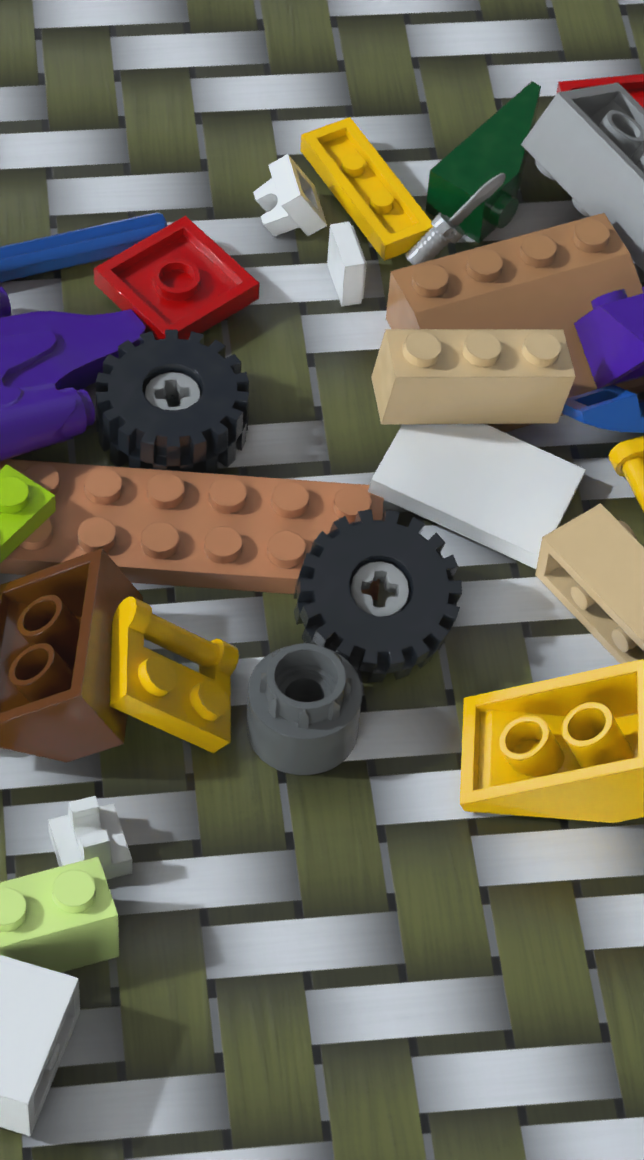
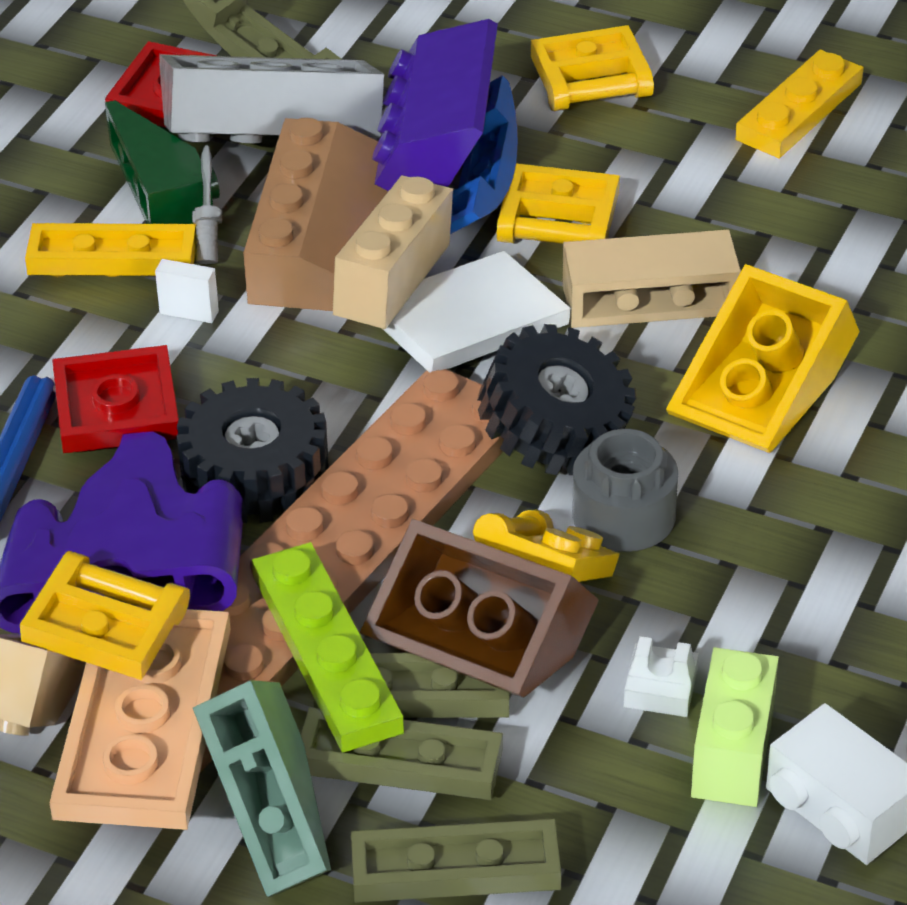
camera: 55 degrees left, 10 degrees down
white tile [253,154,327,237] -> none

